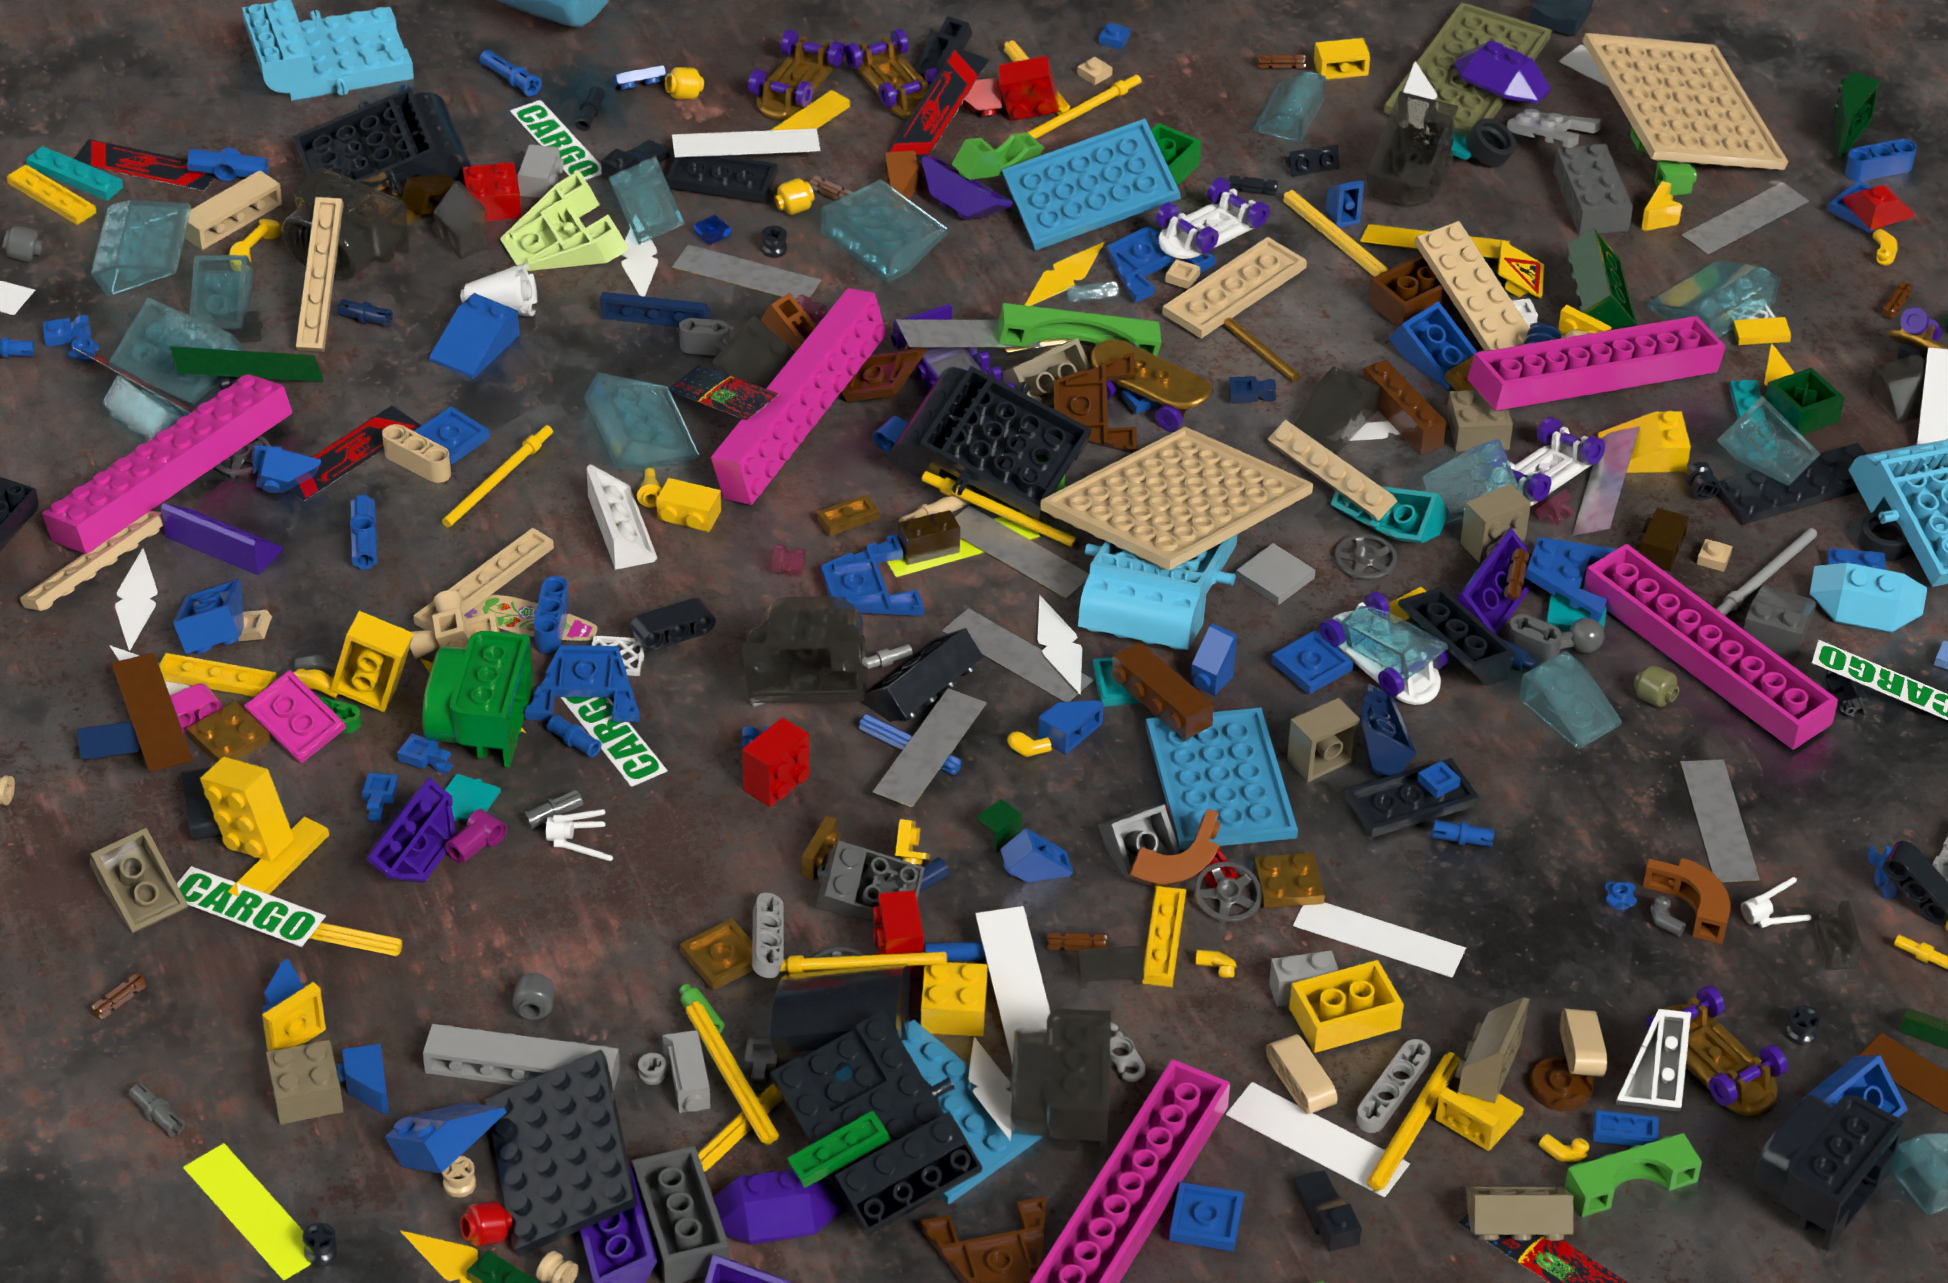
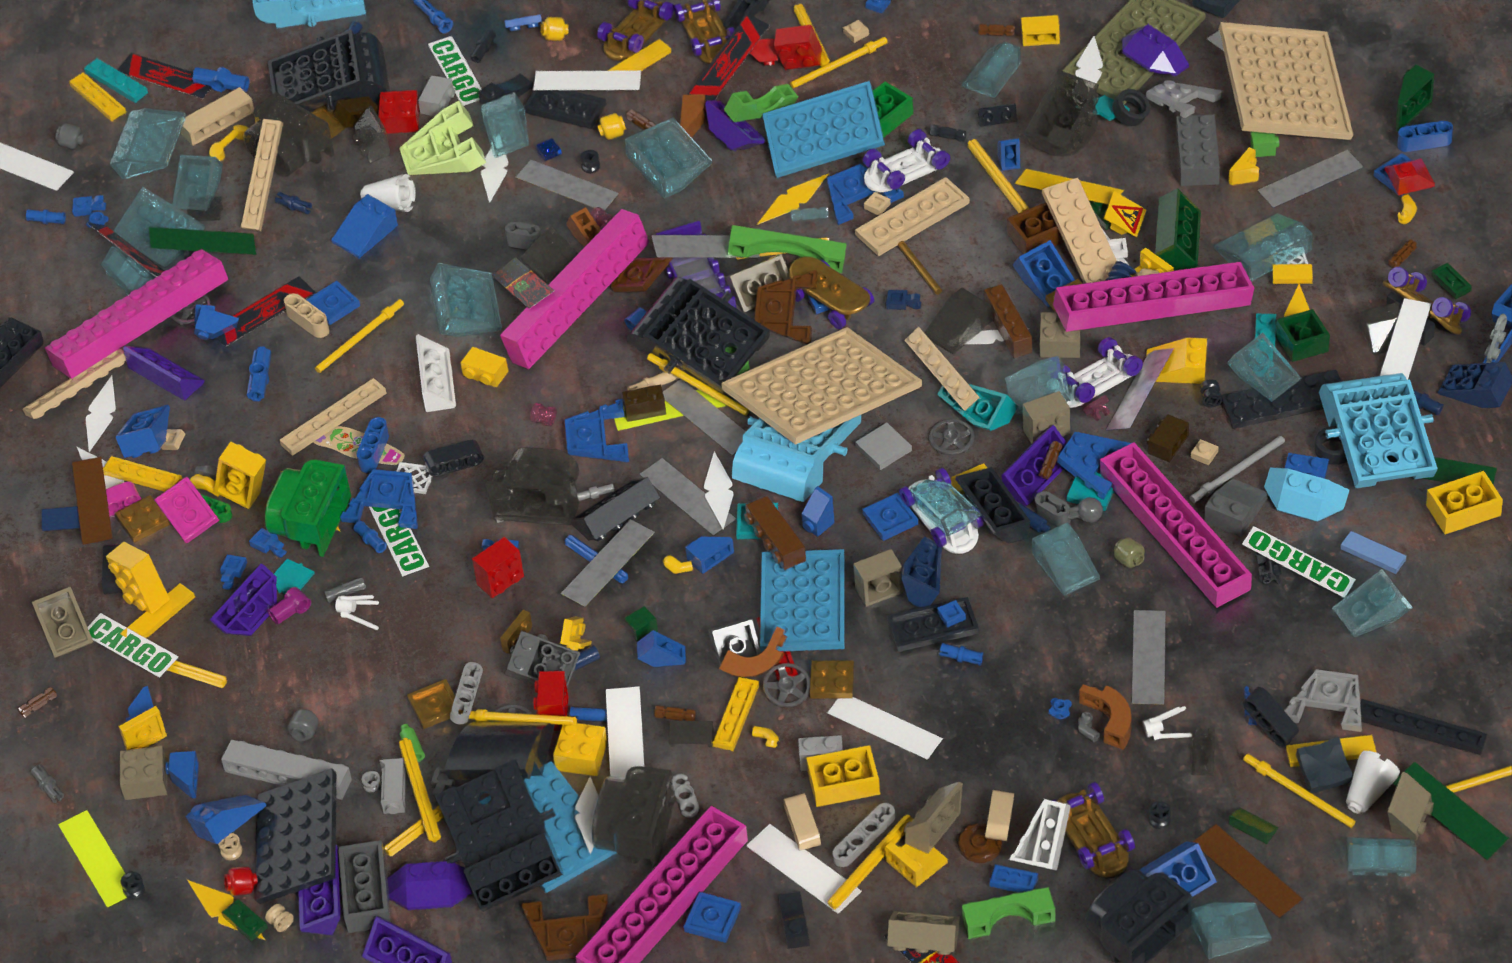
camera: 15 degrees right, 5 degrees up
tan brick [410,590,500,659] -> none
dark blue panel [600,292,711,328] -> none
yellow cone [637,468,662,508] -> none
green plate [787,1111,890,1188] -> none
pearl gold plate [817,494,880,536] -> none
yellow arm [1539,1134,1589,1162] -> none

